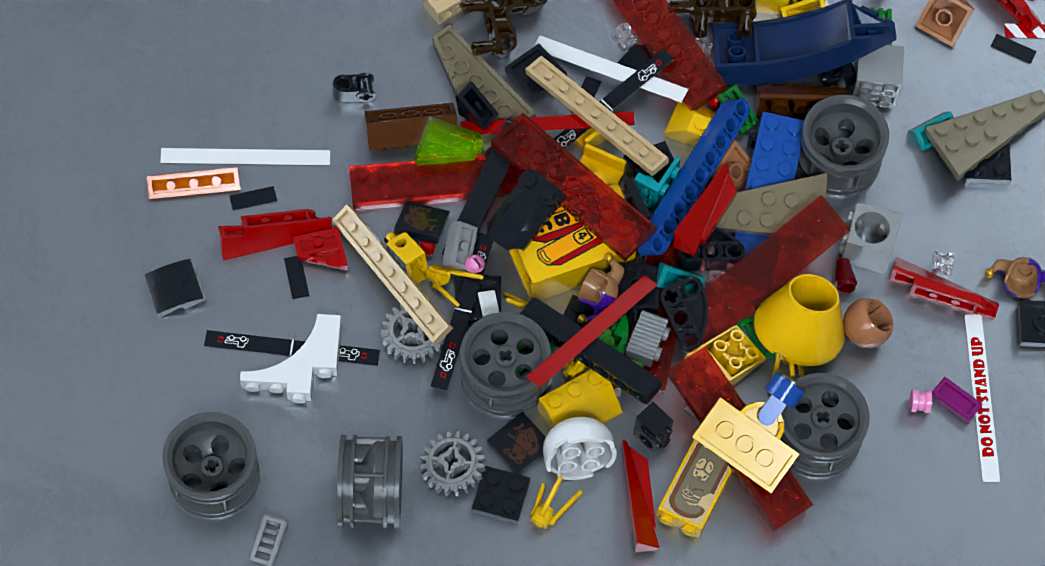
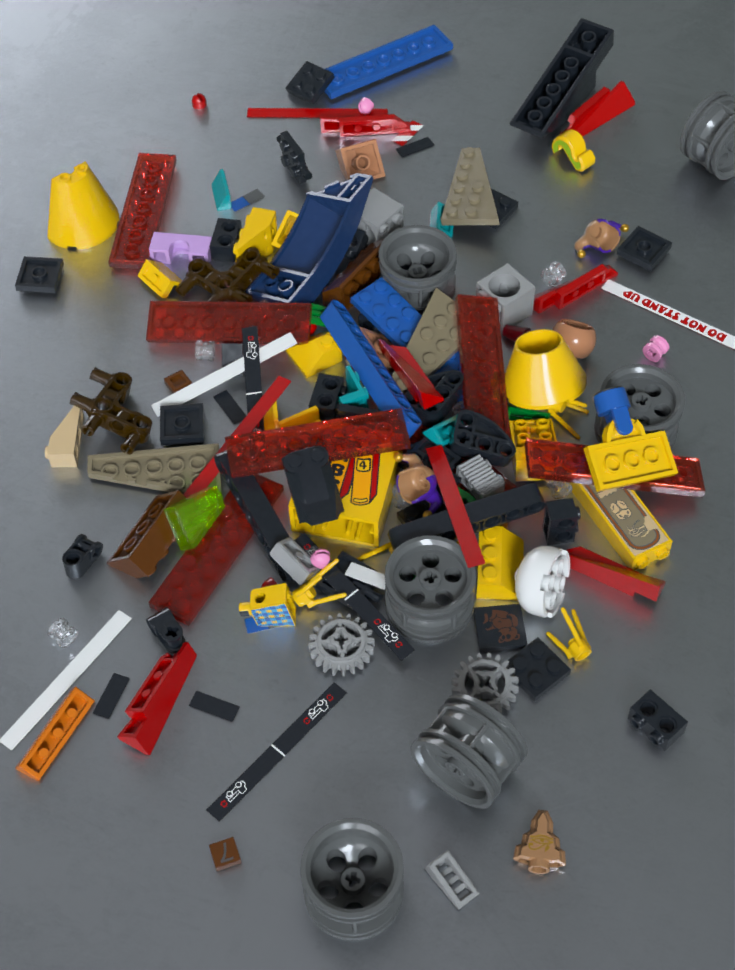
camera: 50 degrees left, 10 degrees down
black slope [145,259,206,317] -> none
white arch [240,314,342,403] -> none
red wing [293,227,348,270] -> none
tan plate [332,204,453,345] -> none
black tile [394,200,450,244] -> none
black slope [455,81,499,130] -> none
tan plate [525,56,669,176] -> none
magenta tile [932,377,983,424] -> none
none -> clear wheel [47,618,78,648]
none -> black piece [146,607,186,653]
none -> reddish brown tile [164,369,192,393]
none -> reddish brown tile [209,837,242,871]

